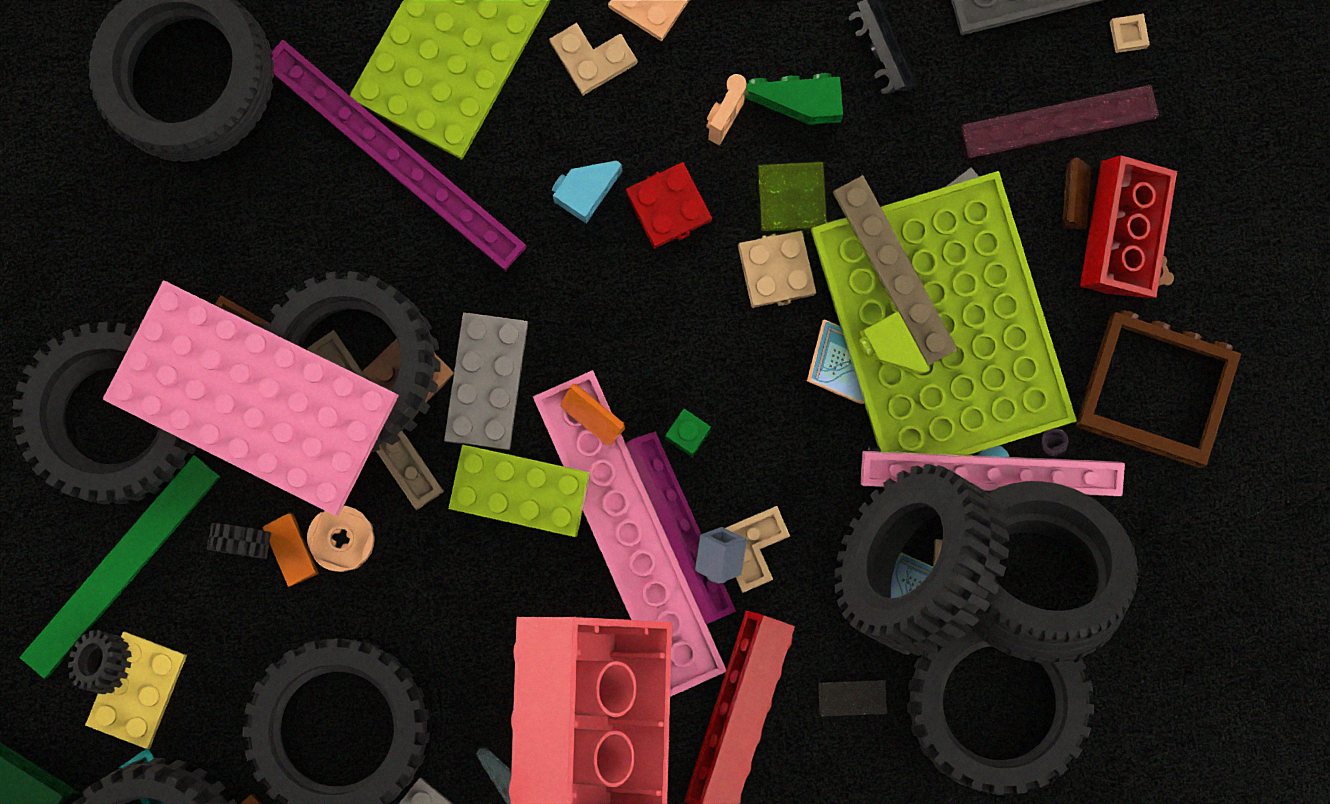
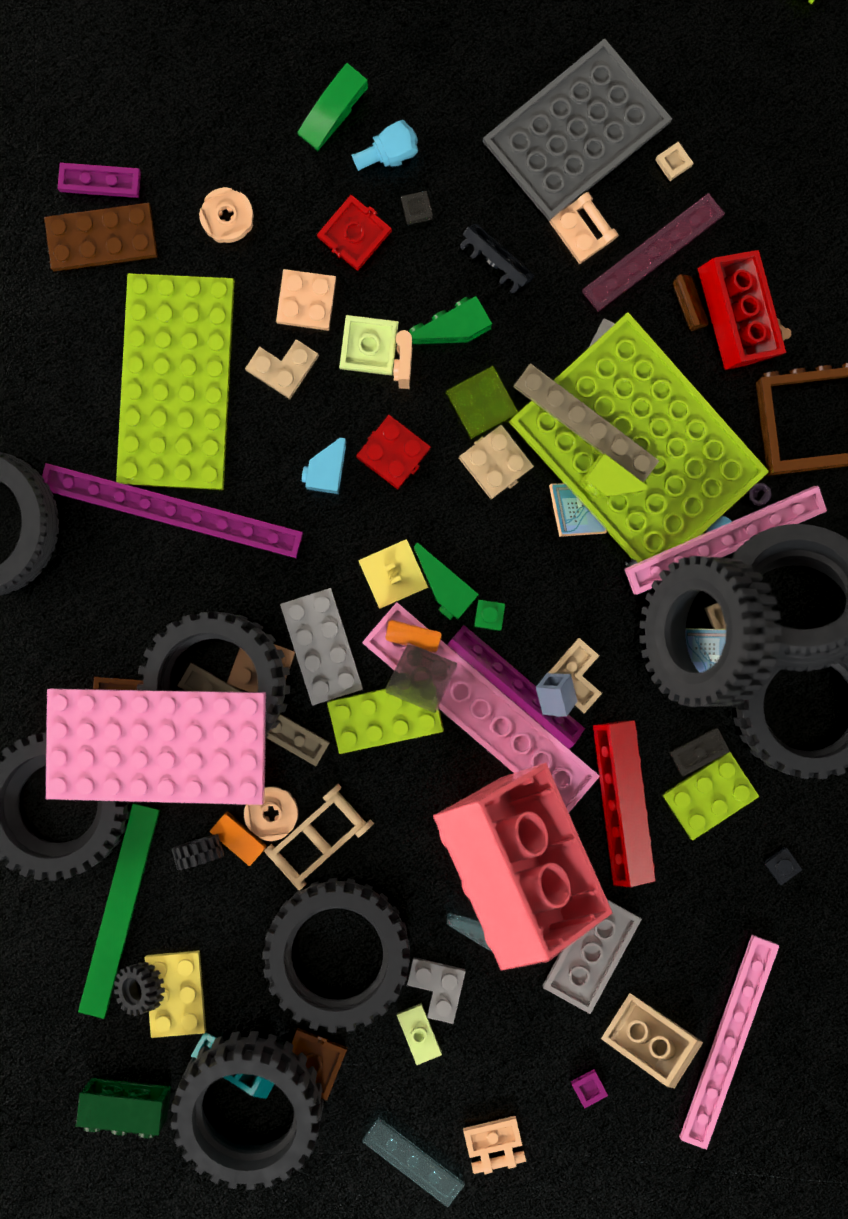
camera: 30 degrees left, 5 degrees up
none -> tan piece [264,784,374,890]
none -> yellowish green plate [339,315,399,375]
none -> light yellow piece [358,539,428,609]
none -> clear smoke plate [385,643,457,713]
none -> green slope [414,543,479,620]
none -> light nougat plate [550,192,619,264]
none -> lime plate [662,751,759,840]

